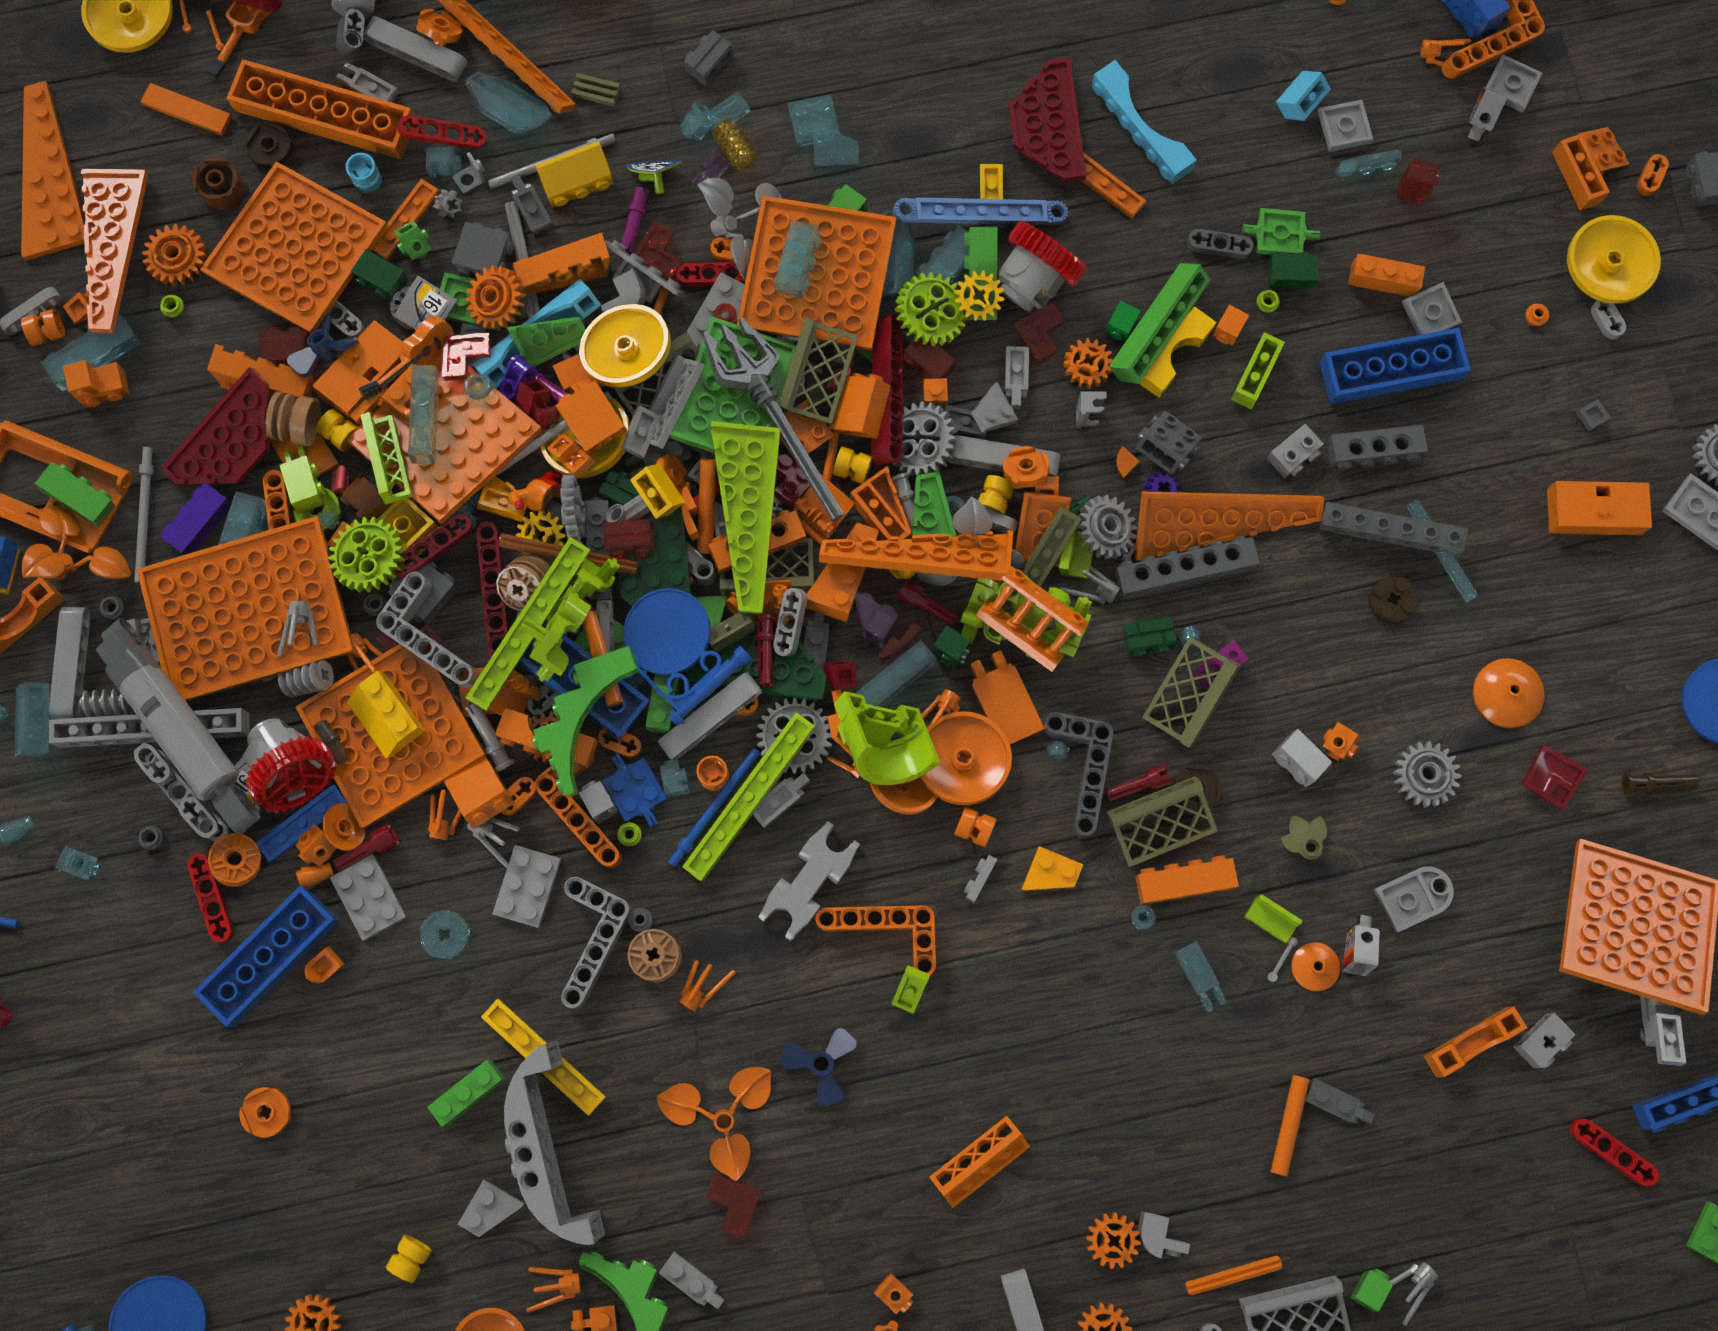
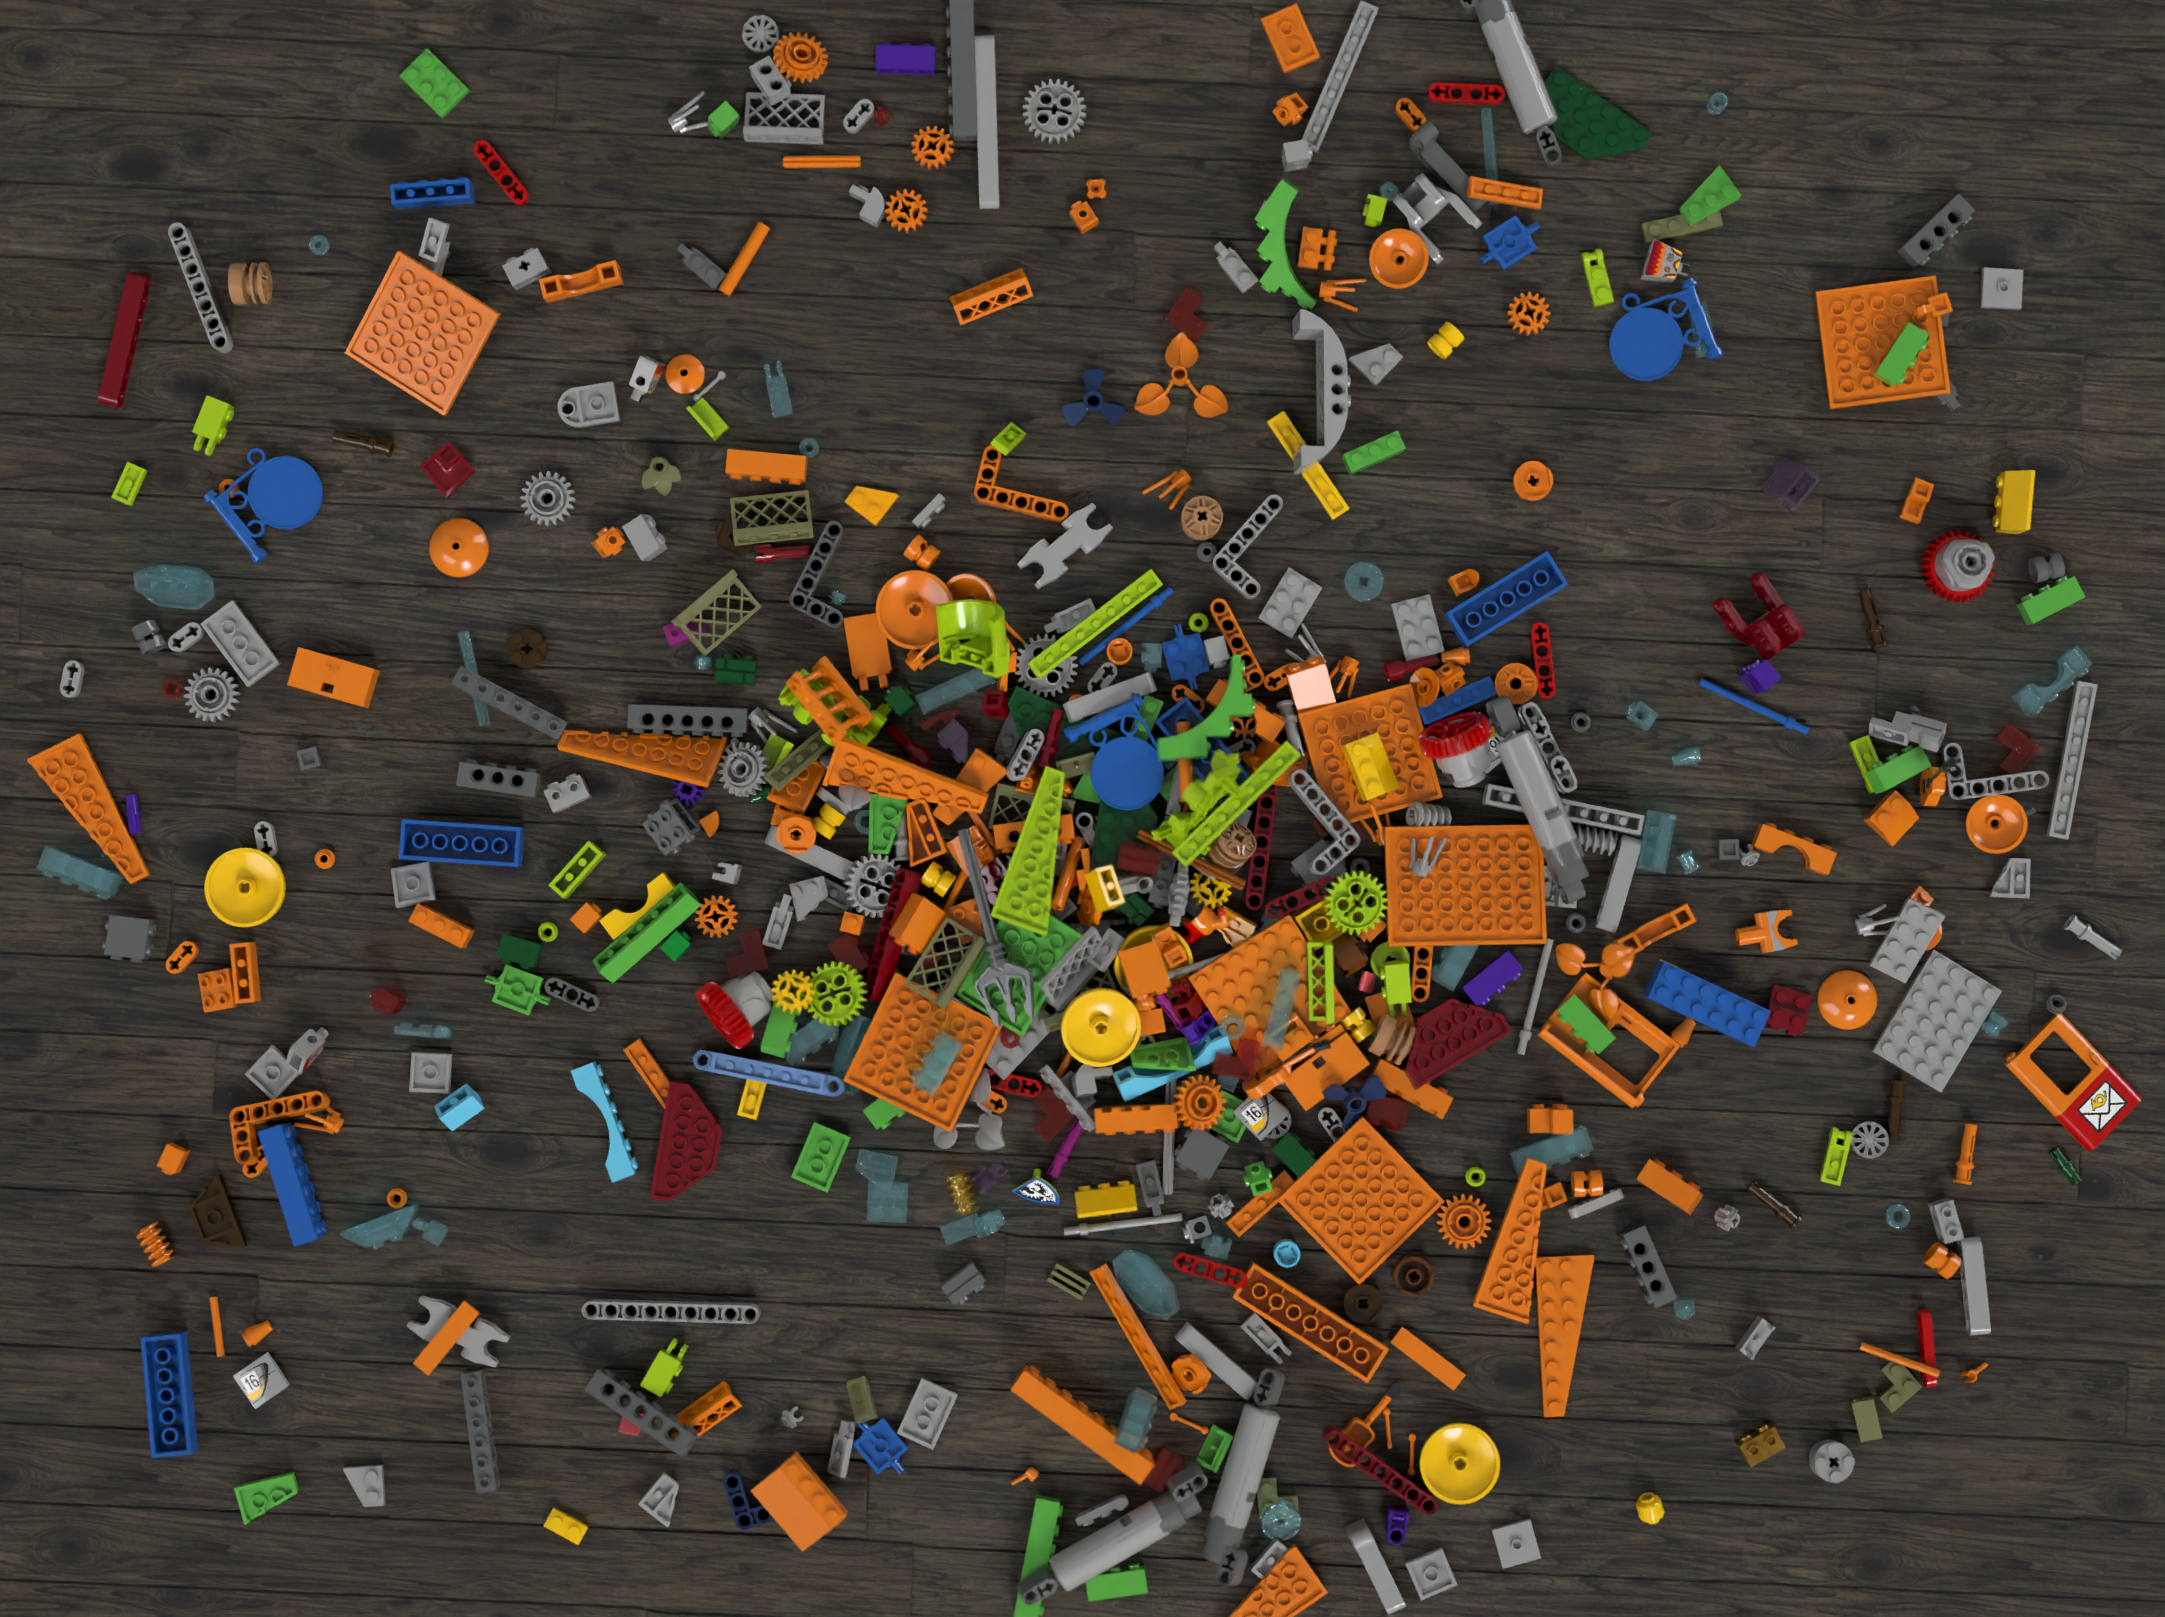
camera: 165 degrees left, 10 degrees up
clear smoke axle [314,719,349,765] -> none
clear light blue plate [318,510,341,530] -> none
none -> bright green plate [791,1122,851,1193]
none -> light grey beam [1087,662,1117,693]

